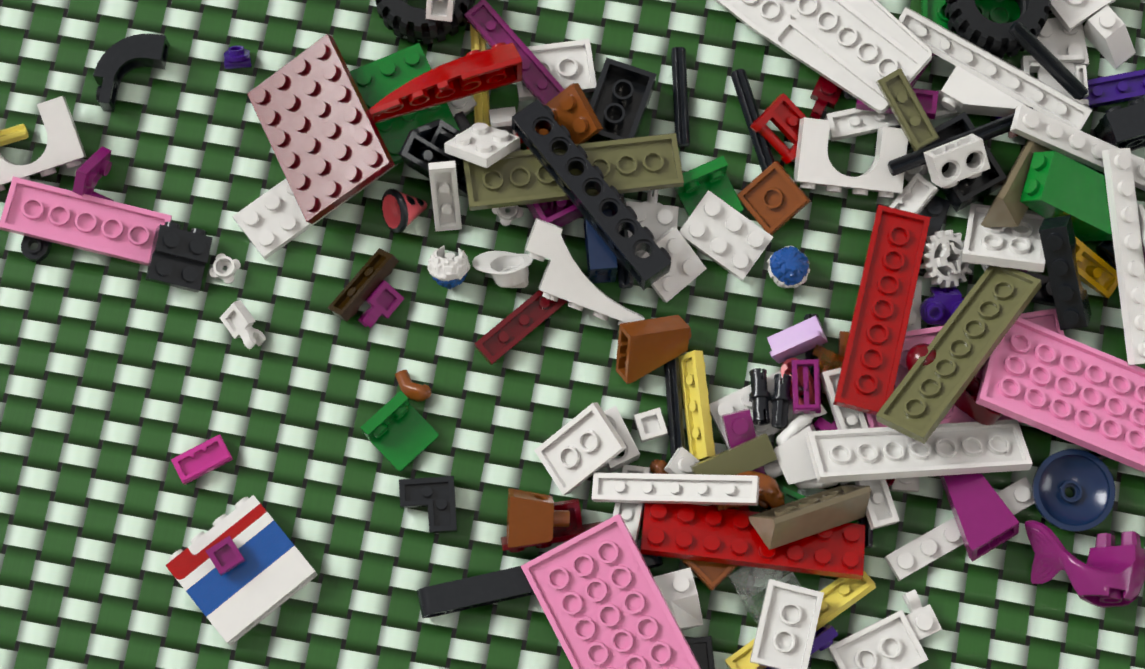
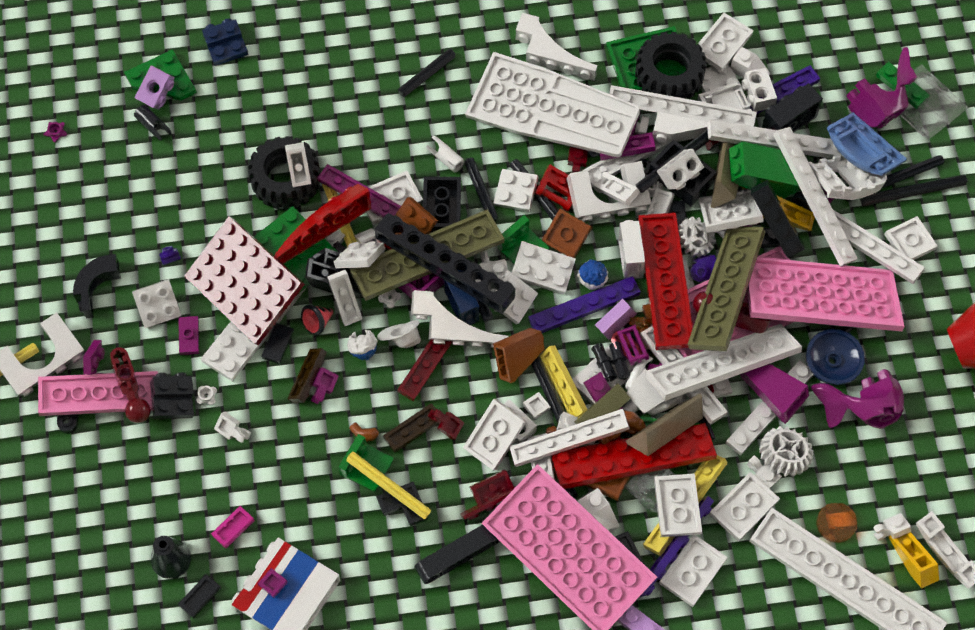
camera: 15 degrees left, 10 degrees down
dark orange torso [506,489,570,548] -> none
olive tile [876,68,939,151] -> none
black axle [1008,22,1088,100] -> none
none -> dark red beam [110,347,151,423]
none -> white plate [132,279,182,328]
none -> black cone [150,536,191,579]
none -> black tile [178,574,222,619]
none -> magenta plate [179,316,199,355]
none -> black tile [261,323,294,364]
none -> light yellow axle [347,452,431,519]
none -> dark brown plate [383,403,439,453]
none -> white piece [426,136,465,173]
none -> dark red plate [428,409,464,439]
none -> white plate [493,169,539,212]
none -> dark purple plate [528,276,641,333]
none -> white plate [592,172,640,206]
none -> white window [618,220,645,279]
none -> white plate [635,116,649,135]
none -> white brick [742,68,777,112]
none -> white gear [759,426,814,477]

